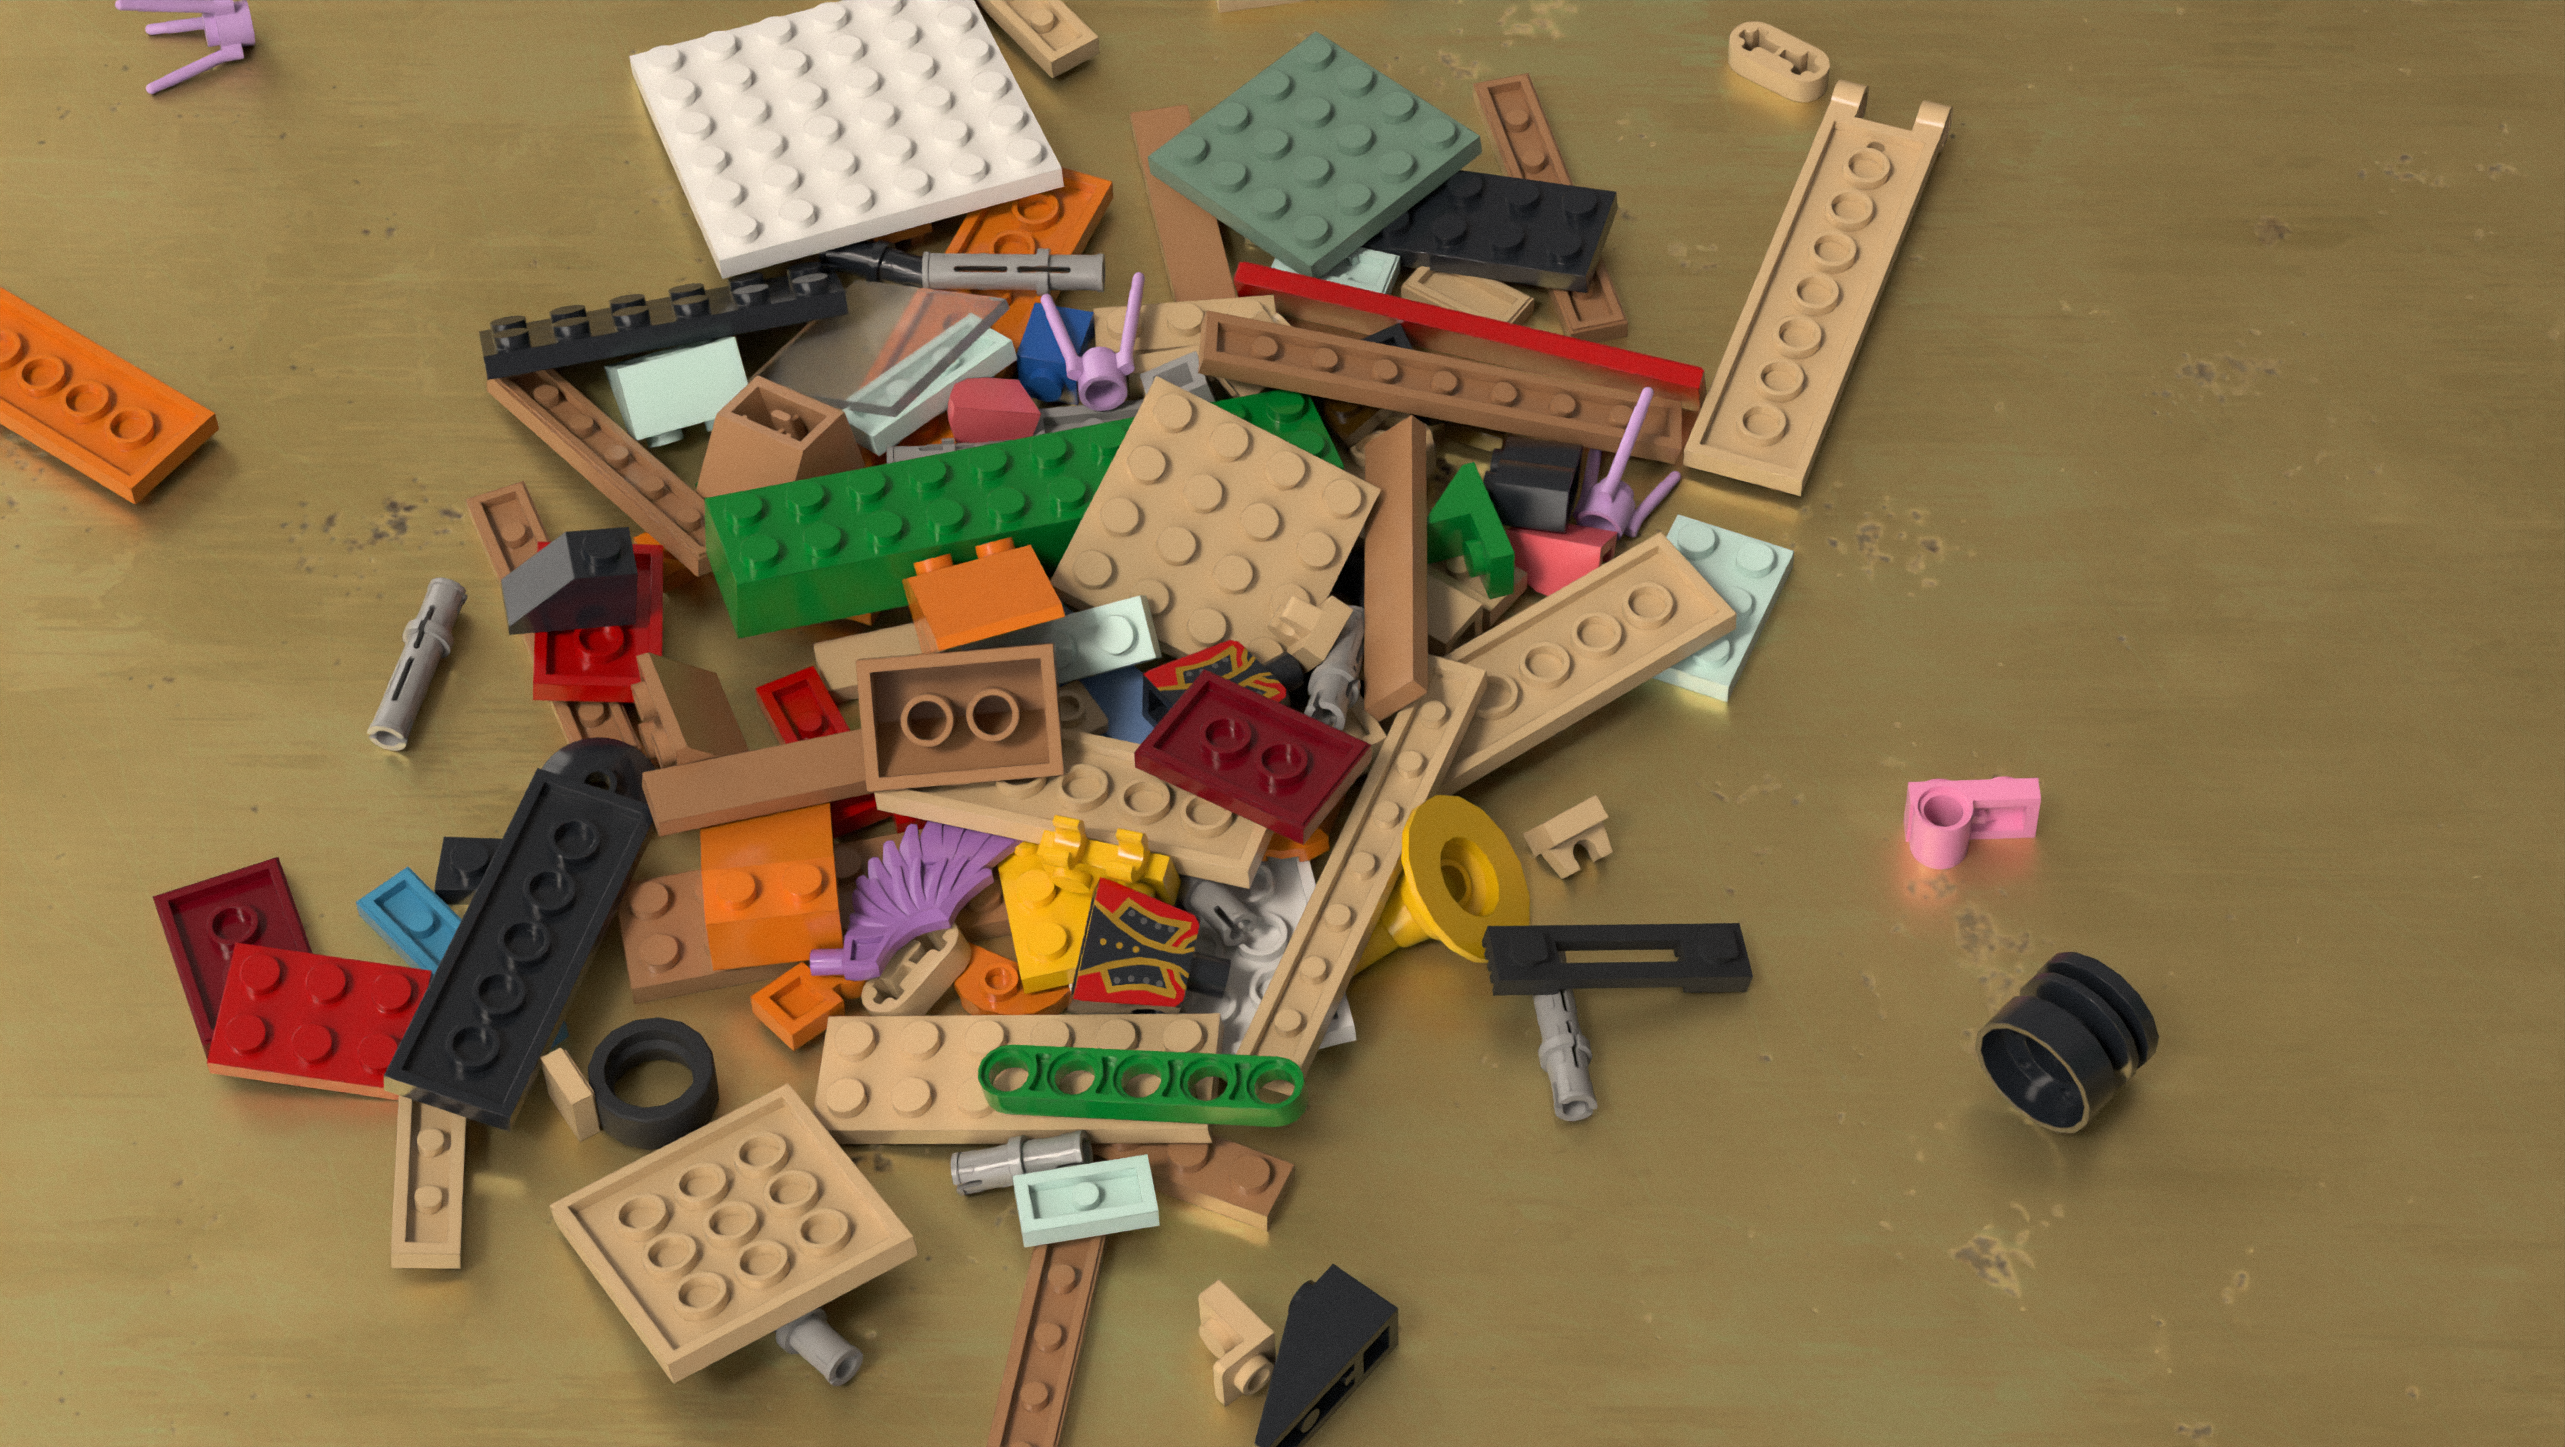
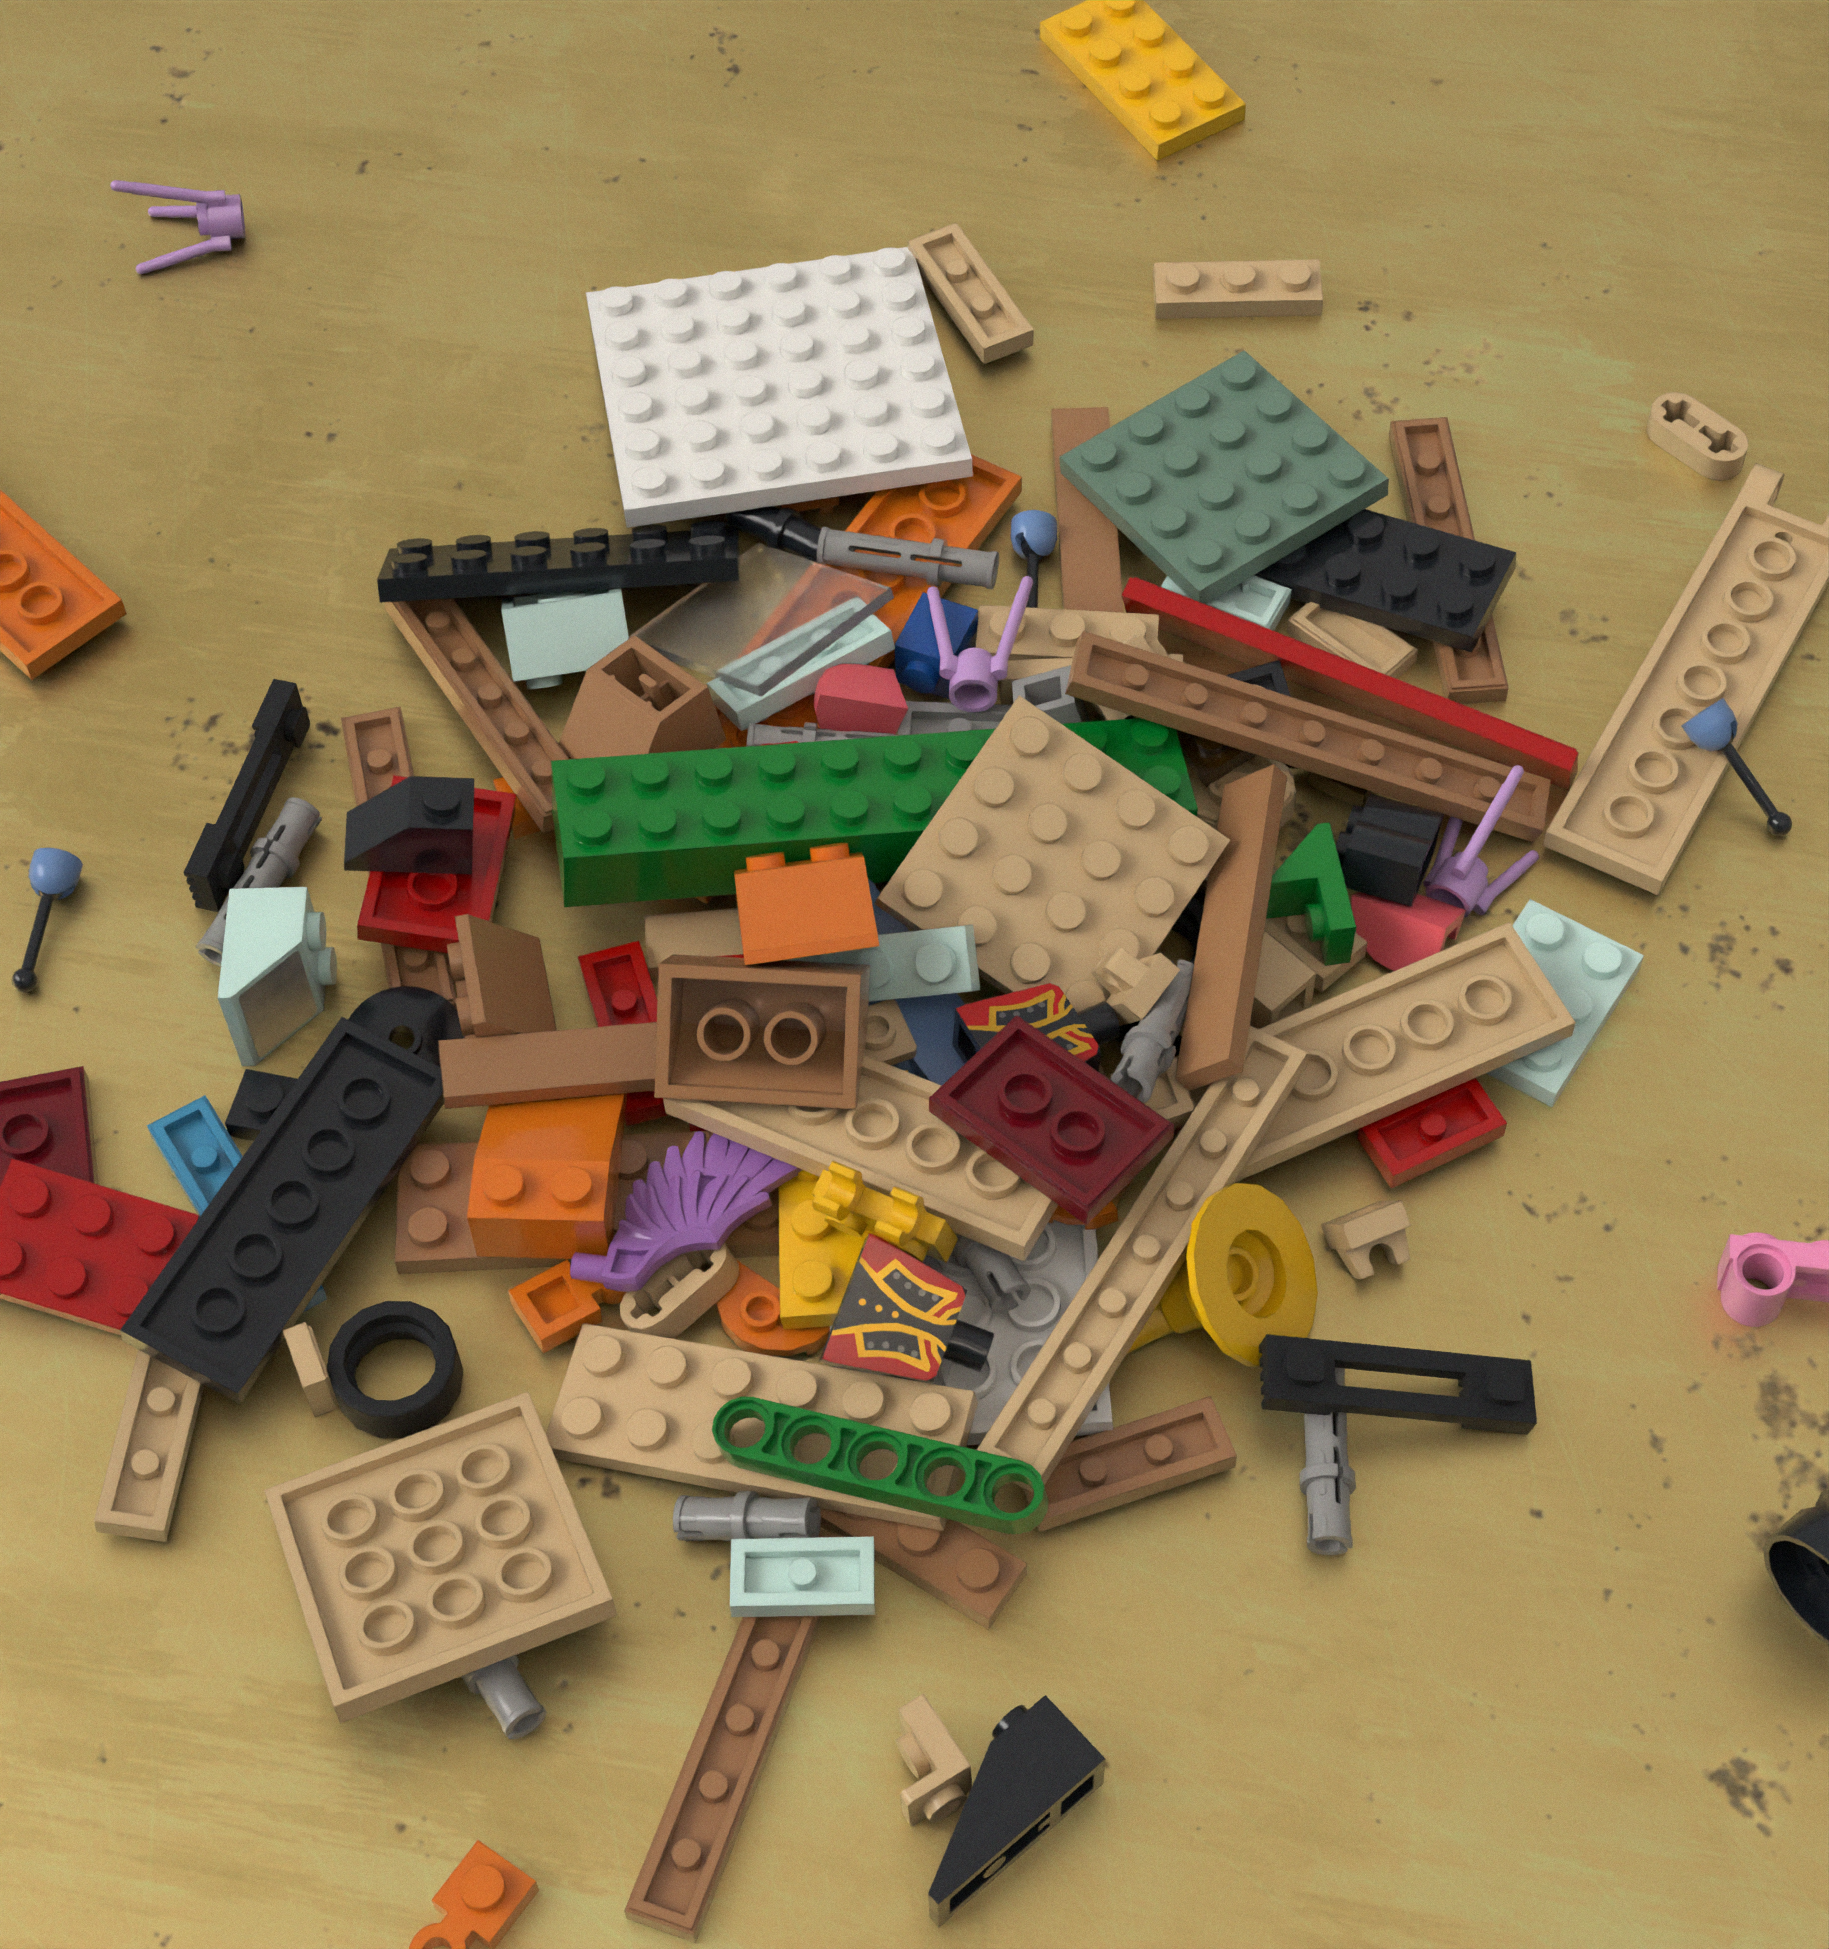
camera: 10 degrees right, 5 degrees up
none -> hinge [12,848,83,993]
none -> black container [183,679,310,912]
none -> light aqua slope [218,887,337,1066]
none -> medium blue hinge [1010,510,1057,608]
none -> medium nougat plate [1022,1396,1237,1532]
none -> red plate [1357,1078,1507,1189]
none -> hinge [1681,698,1792,836]

